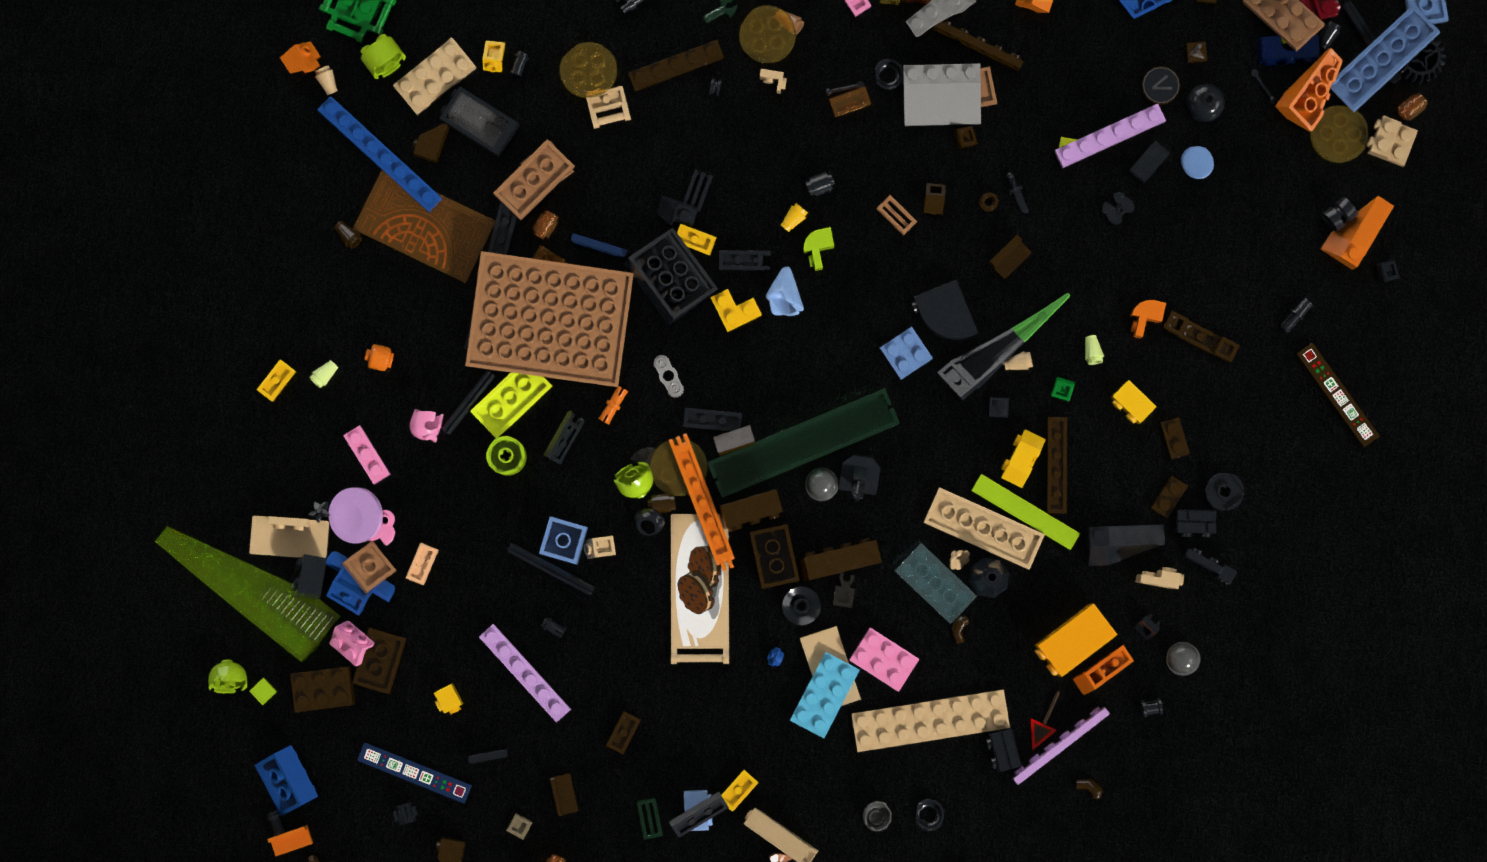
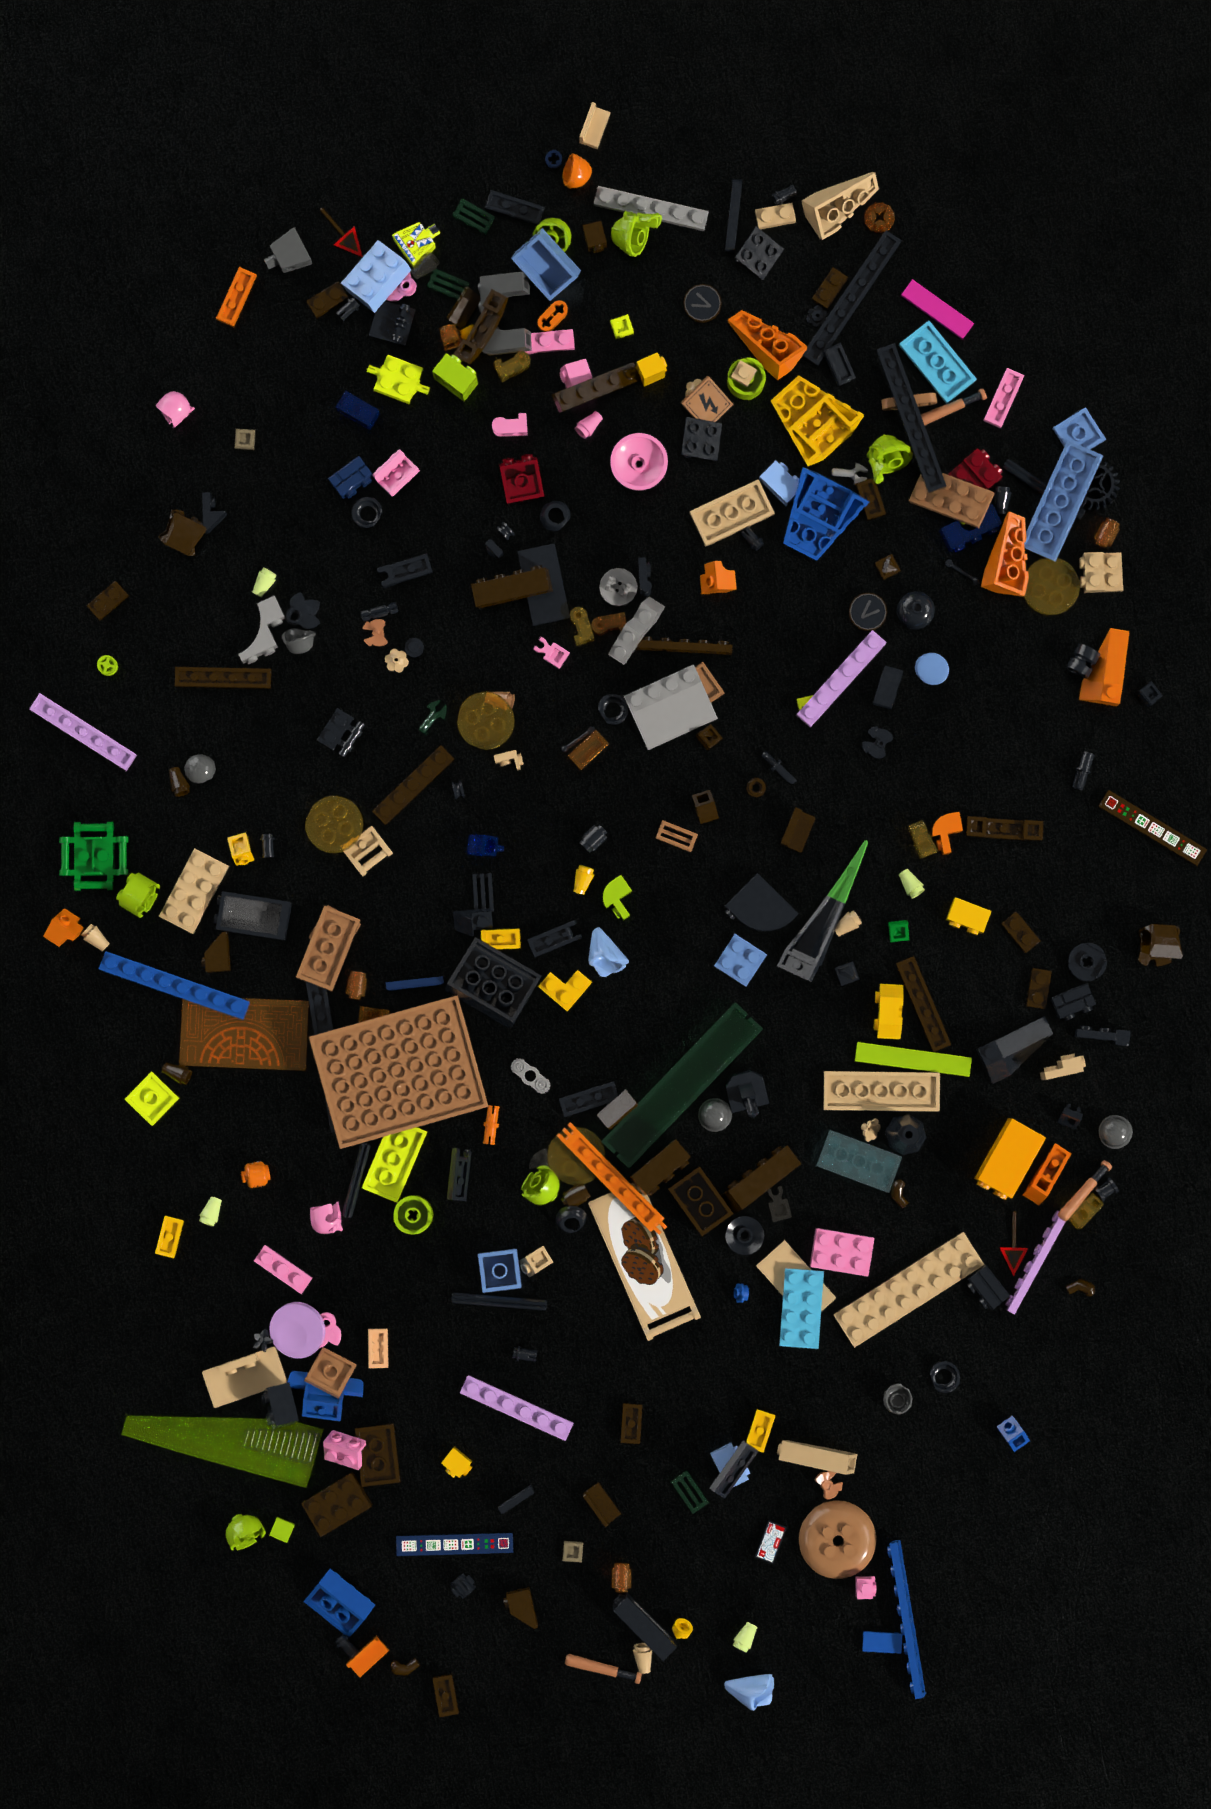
camera: 25 degrees left, 0 degrees up
none -> neon yellow tile [125,1071,179,1126]
none -> clear blue piece [467,835,504,856]
none -> clear yellow leg [908,820,938,859]
none -> nougat piece [1058,1160,1112,1221]
none -> clear yellow leg [1068,1193,1104,1230]
none -> dark brown piece [1138,924,1183,966]

